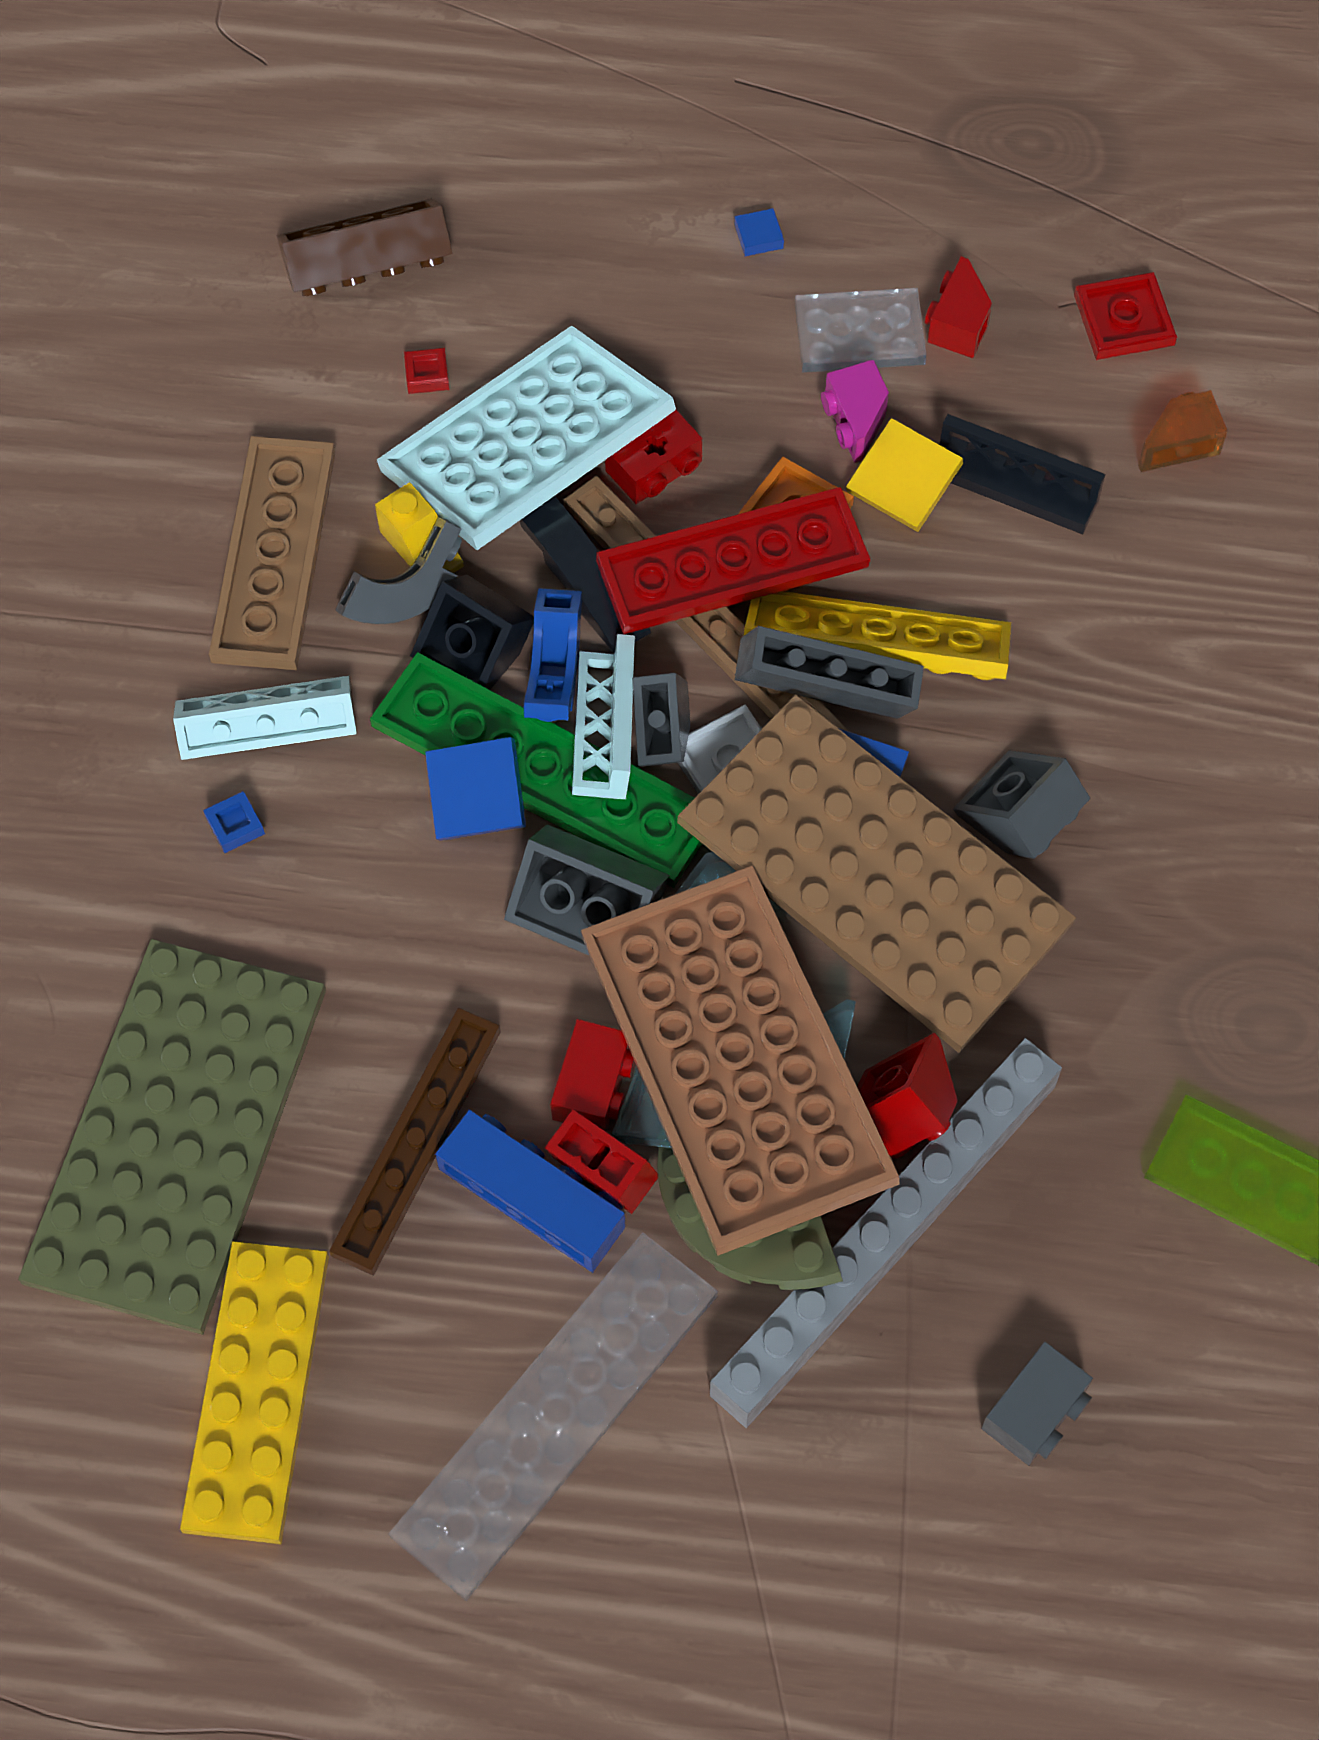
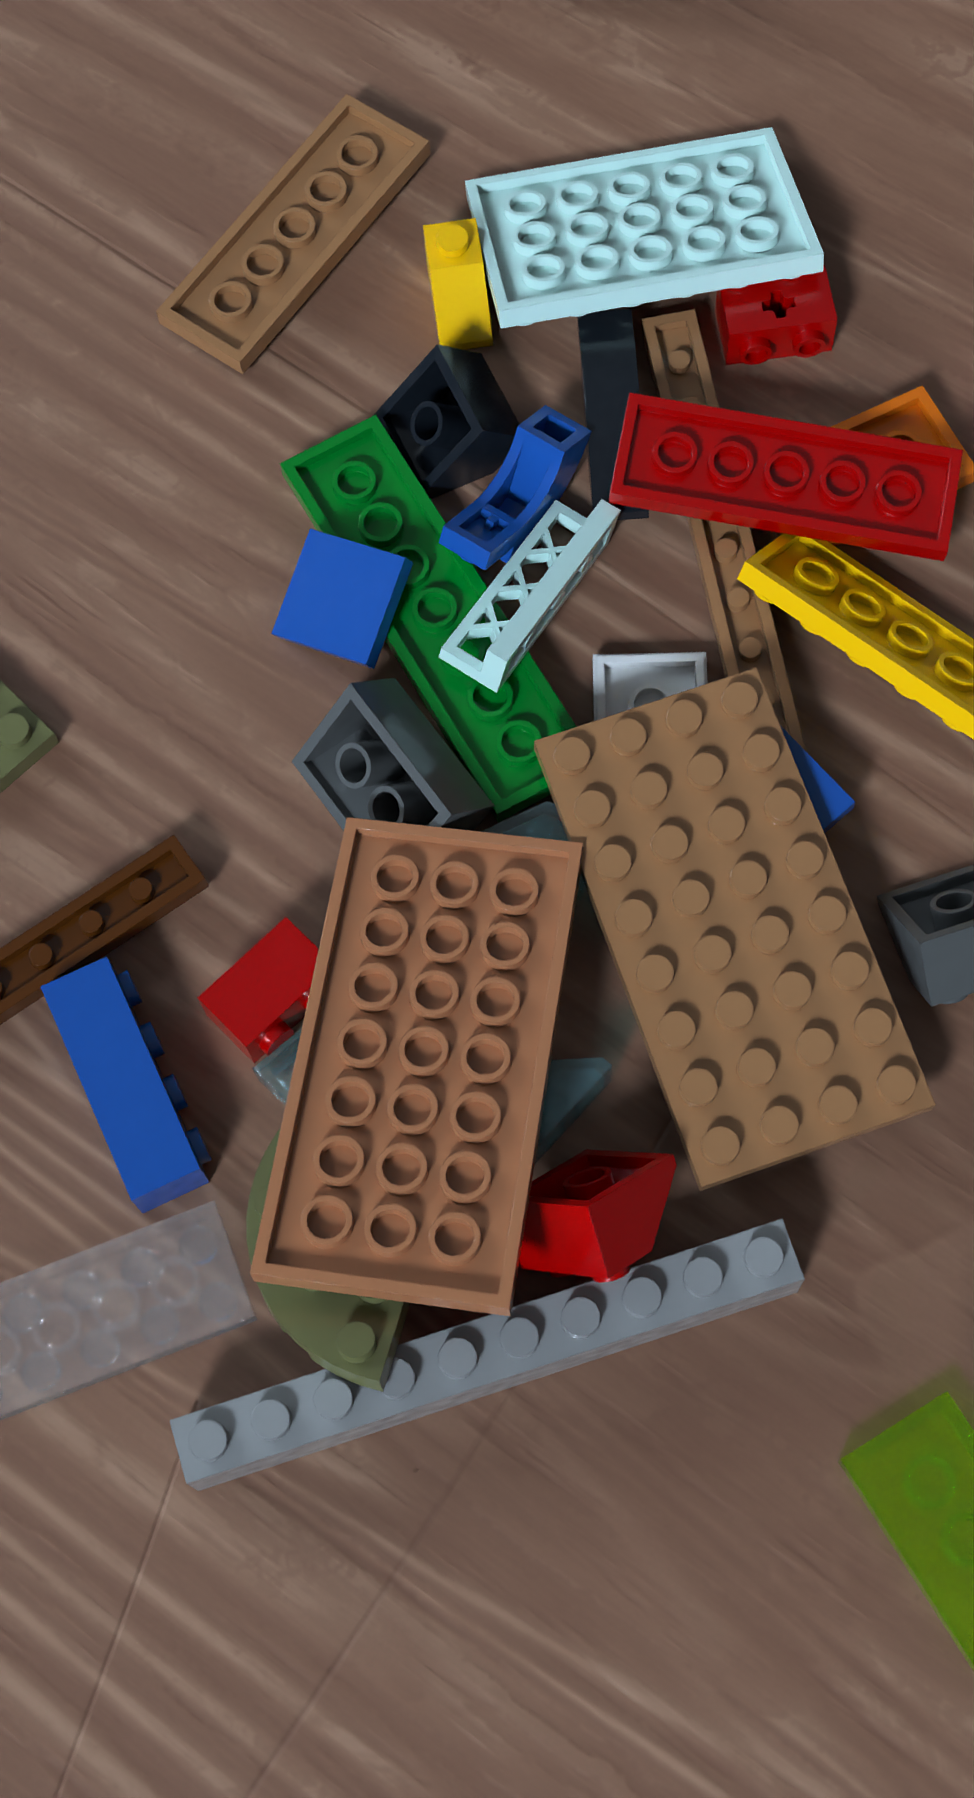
camera: 35 degrees right, 5 degrees up
light aqua fence [173,676,357,760] -> none
blue plate [203,791,265,853] -> none
dark grey arch [335,517,462,624] -> none
red tile [404,348,449,394] -> none
red brick [545,1110,658,1214] -> none
dark grey slope [632,673,691,767] -> none
dark grey brick [734,626,924,719] -> none
dark grey brick [981,1342,1093,1466] -> none

